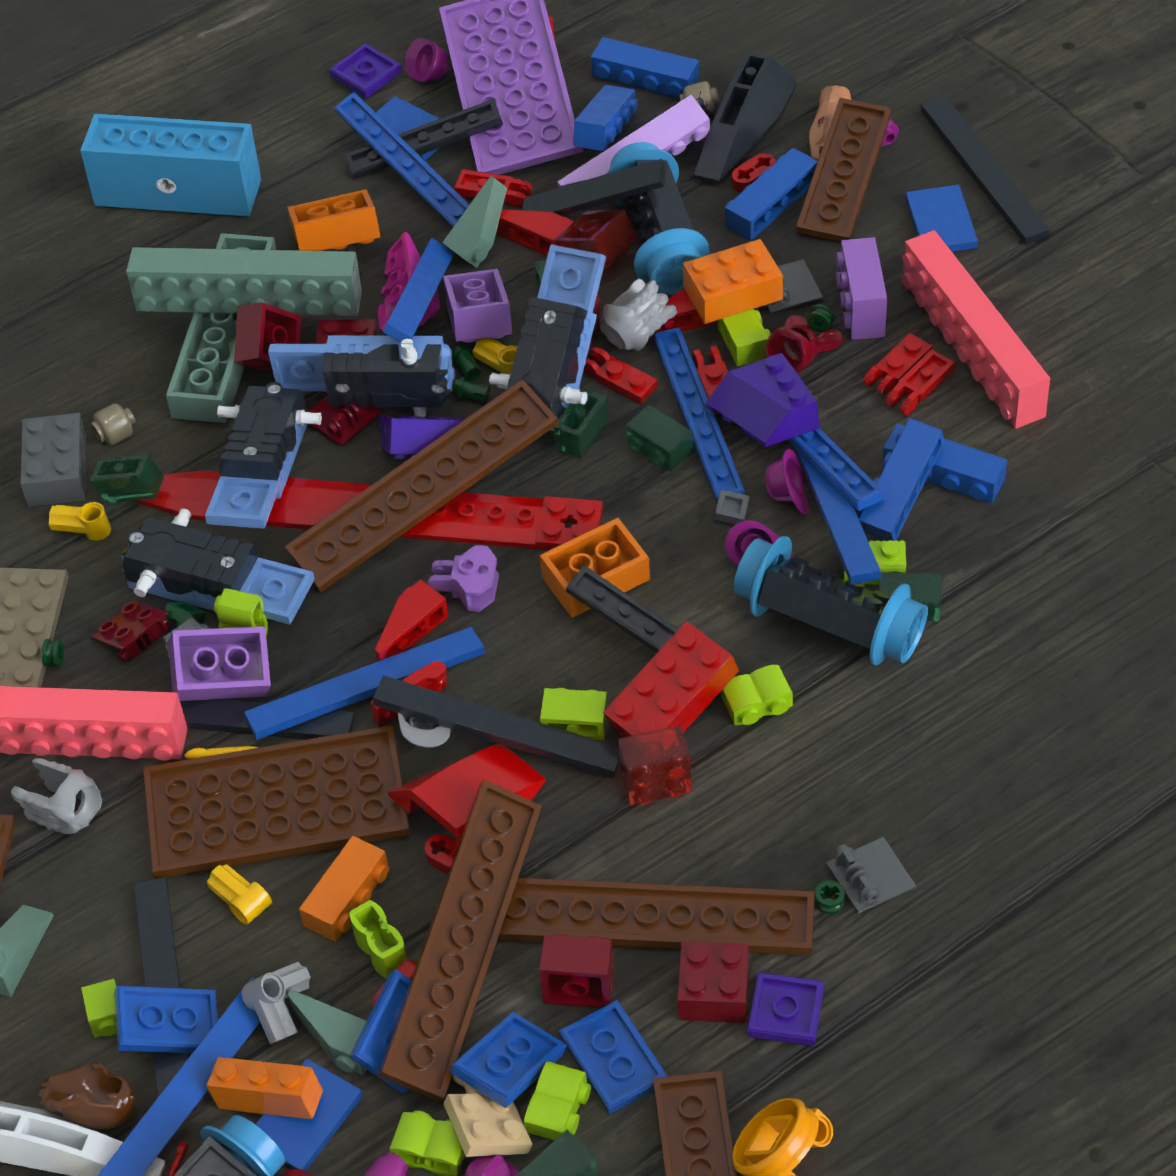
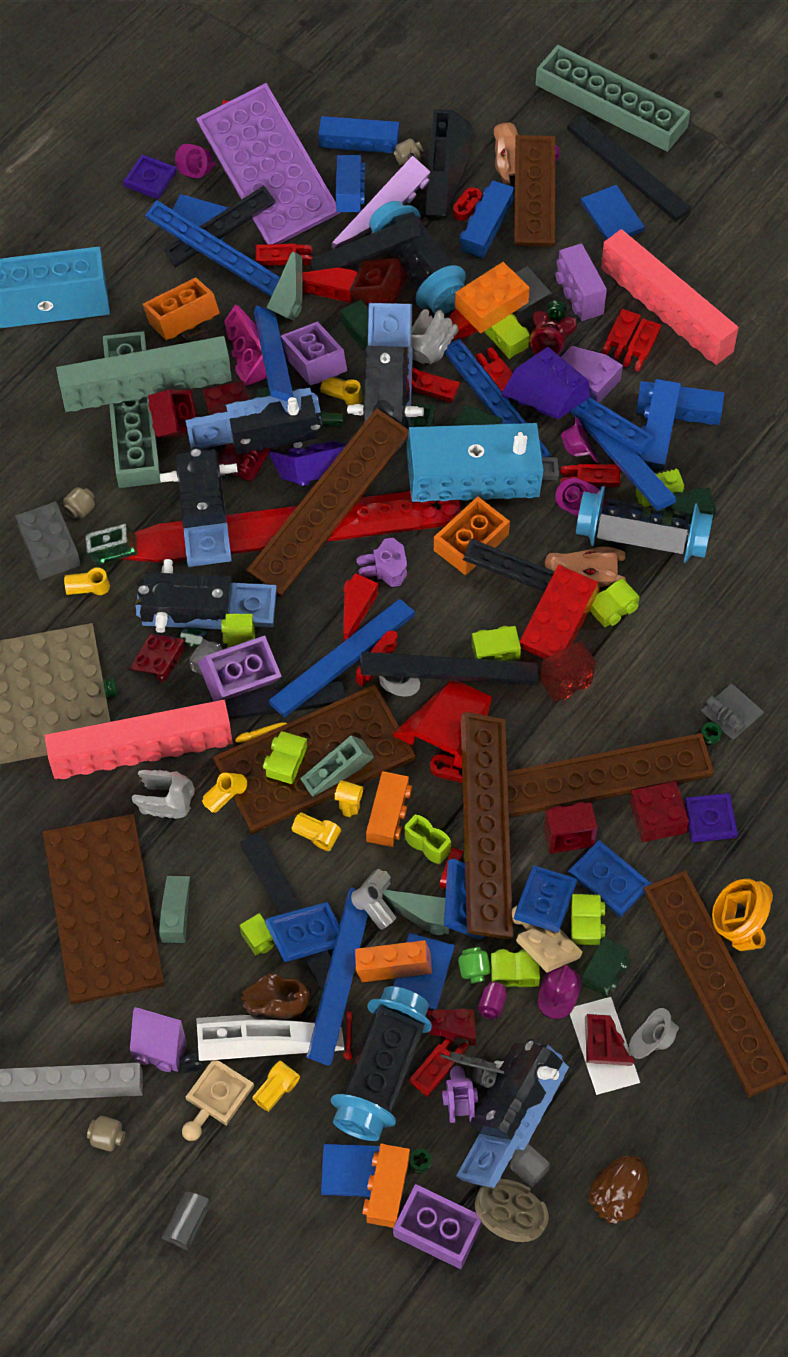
camera: 20 degrees left, 10 degrees up
dark green pin [451,345,482,381] -> none
none -> yellow piece [202,773,247,813]
none -> lime brick [263,731,307,784]
none -> sand green slope [300,736,374,797]
none -> yellow piece [335,780,363,817]
none -> dark azure piece [407,423,544,502]
none -> bright green head [458,947,491,984]
none -> sand green brick [536,45,690,152]
none -> nougat animal [545,547,626,587]
none -> red hinge [560,464,621,487]
none -> medium lavender slope [561,346,623,403]

